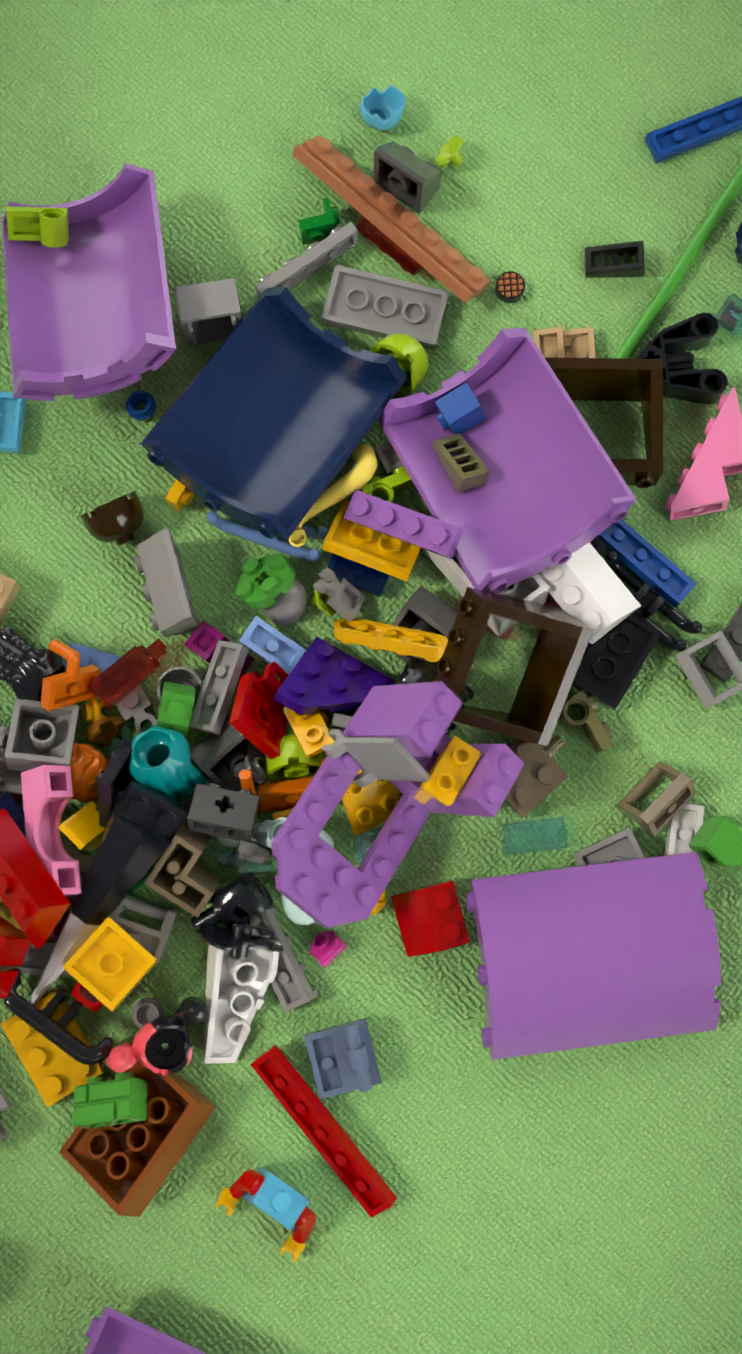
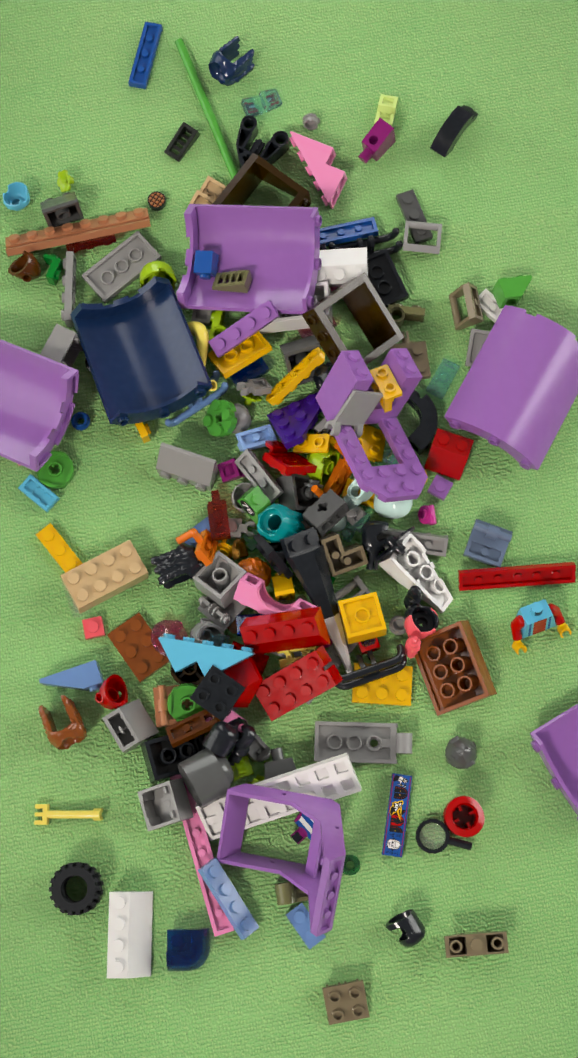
camera: 45 degrees left, 5 degrees down
bright green brick [73,1072,147,1129] -> none
dark brown cylinder [80,491,143,546] -> none
none -> reddish brown helmet [8,250,42,282]
none -> bright green plate [36,451,75,489]
none -> black arch [407,390,438,455]
none -> medium lavender plate [427,474,453,501]
none -> dark grey helmet [445,735,477,769]

